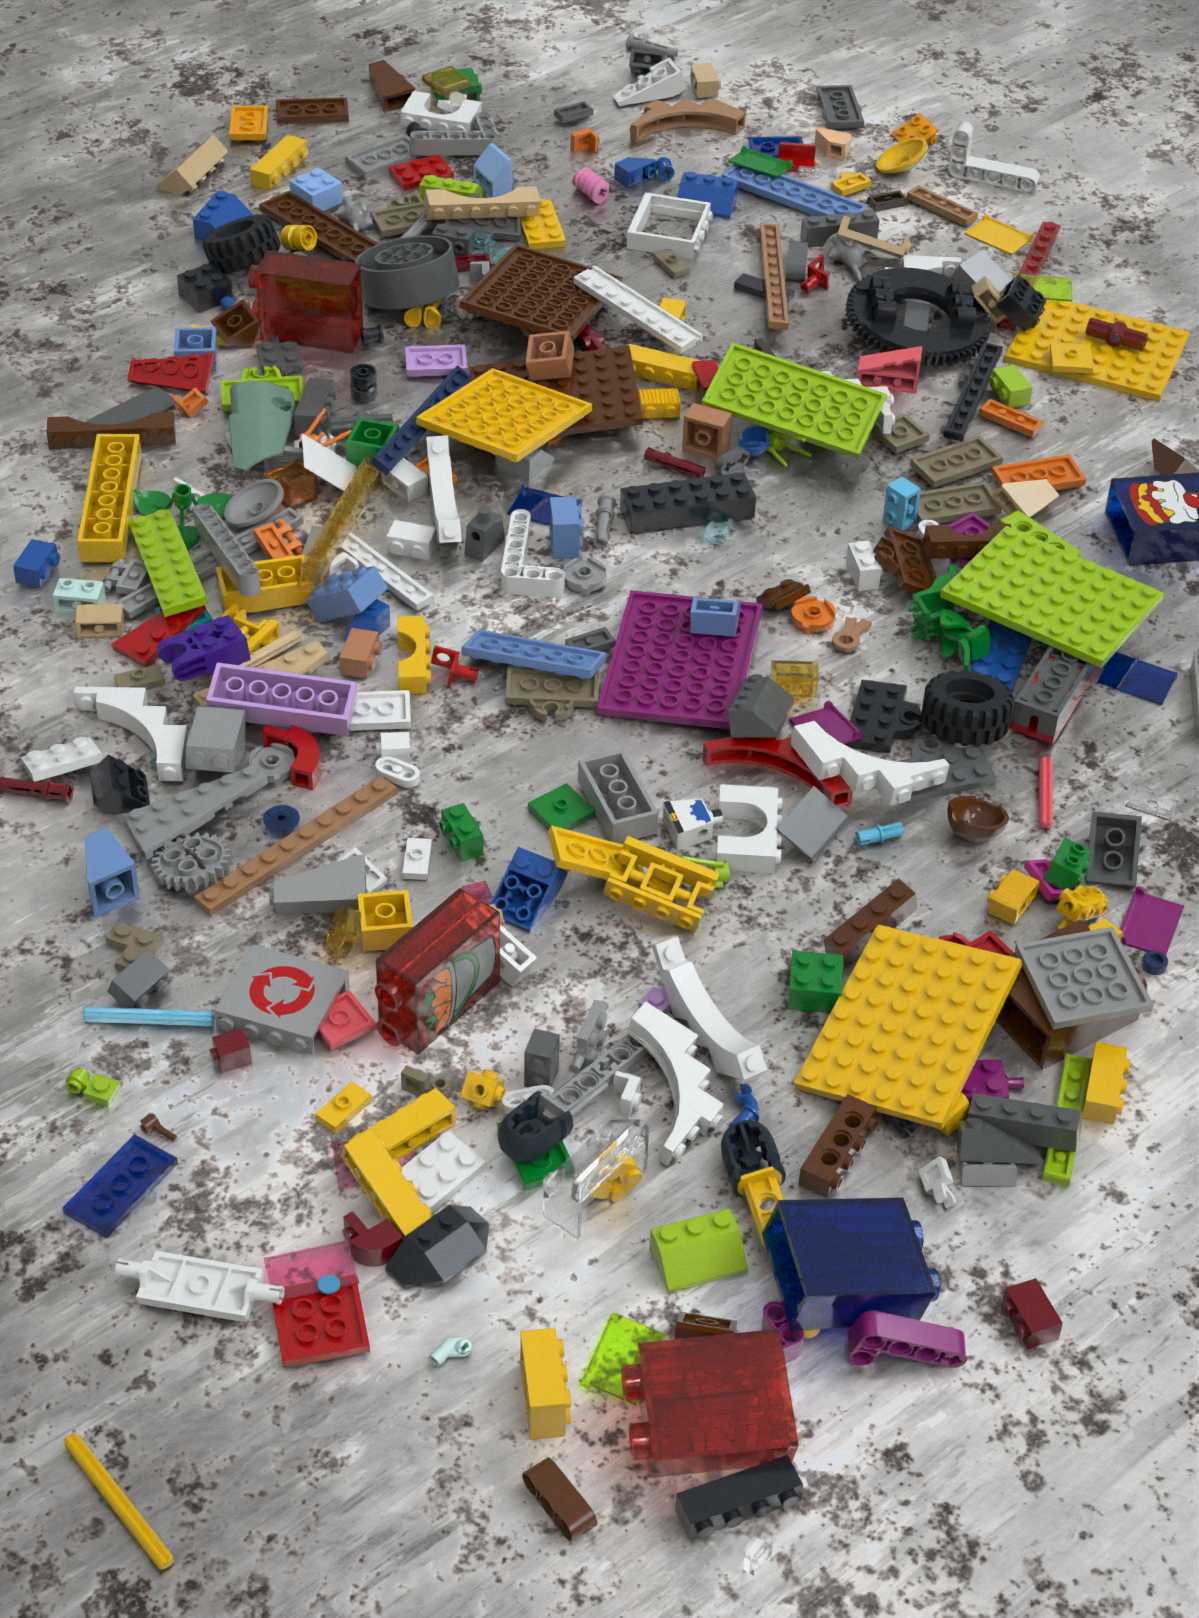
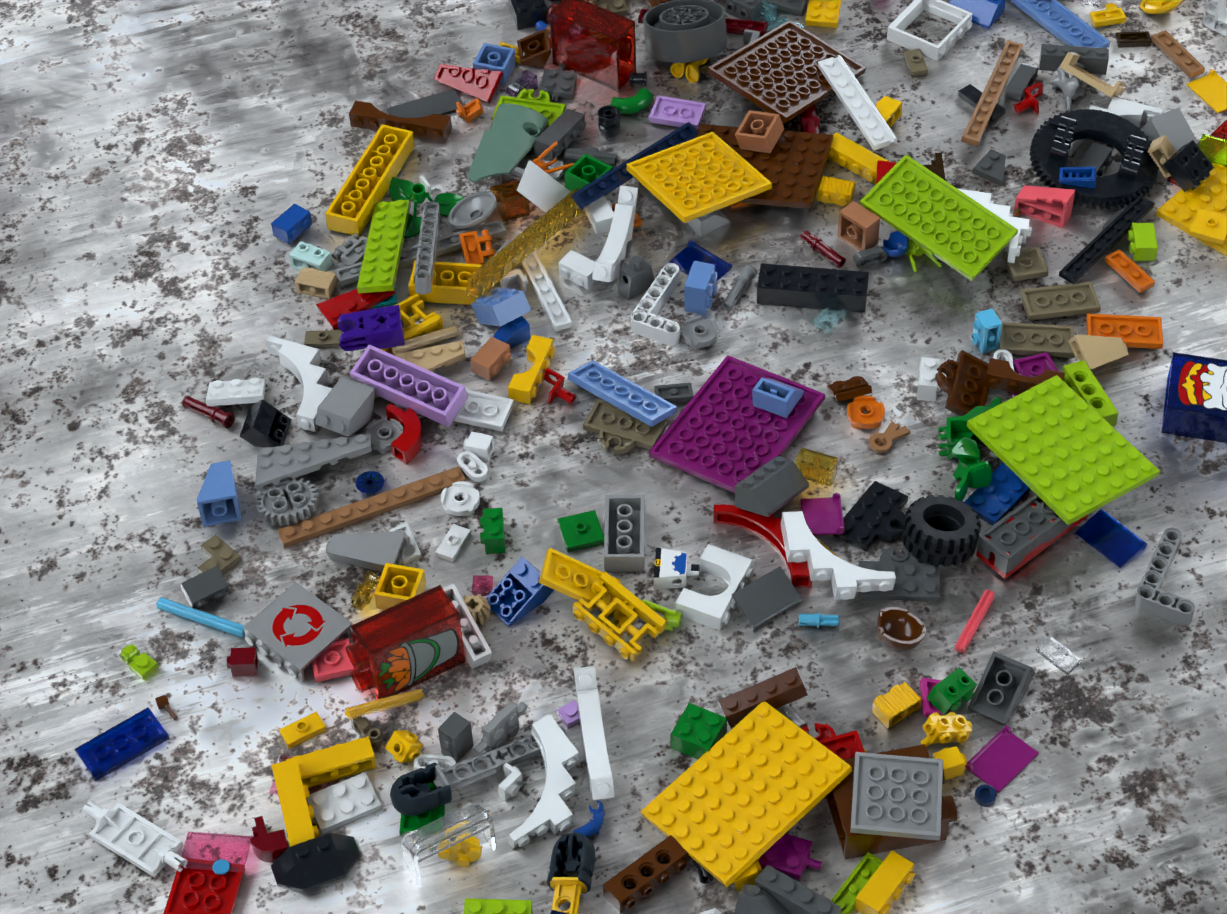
camera: 25 degrees right, 5 degrees up
none -> yellow axle [345,689,424,720]
none -> white plate [441,481,480,516]
none -> clear purple leg [506,69,538,97]
none -> green cylinder [610,88,653,115]
none -> dark grey wing [973,149,1006,186]
none -> blue slope [1059,167,1096,188]

